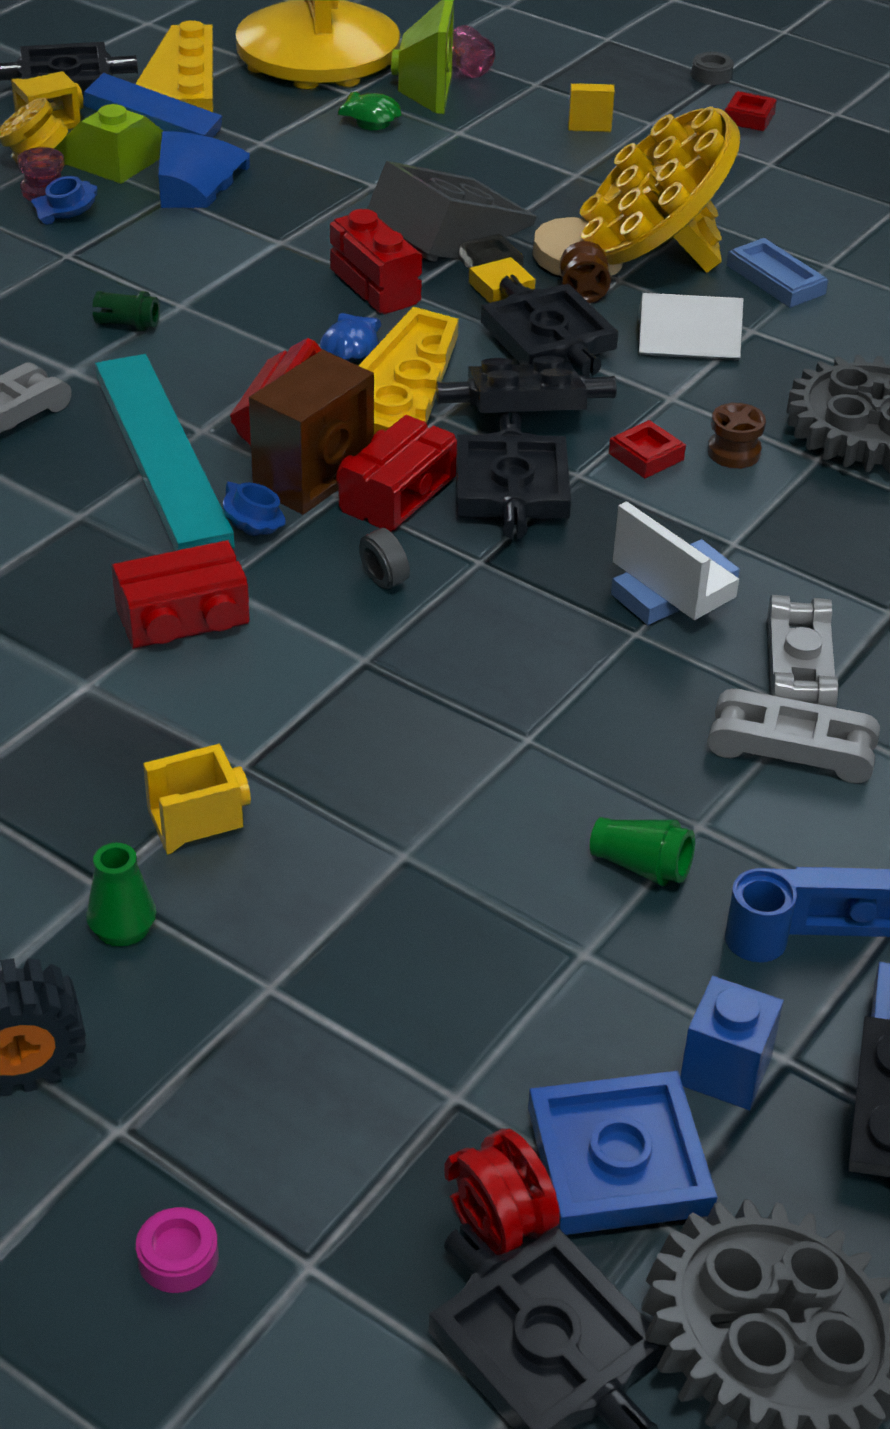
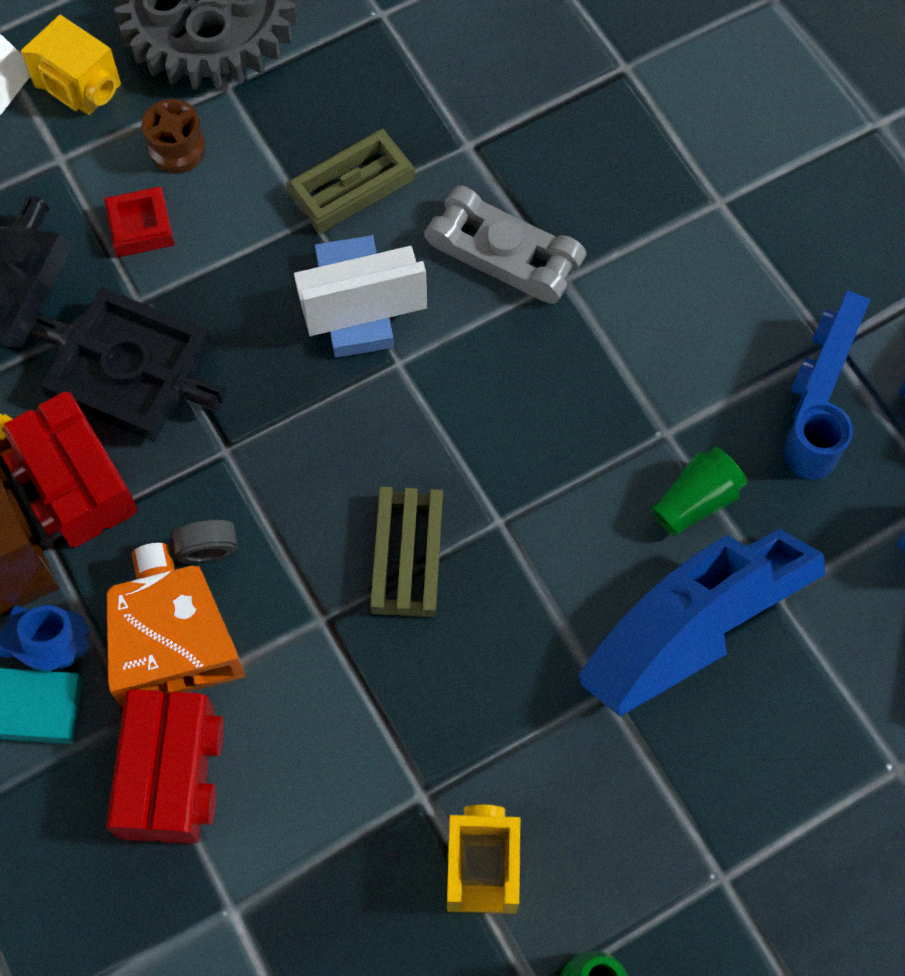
camera: 65 degrees left, 25 degrees up
light grey plate [707,689,880,783] -> none
none -> yellow window [21,15,121,115]
none -> orange torso [107,543,246,709]
none -> olive tile [286,128,415,235]
none -> olive tile [370,486,443,617]
none -> blue slope [579,528,825,717]

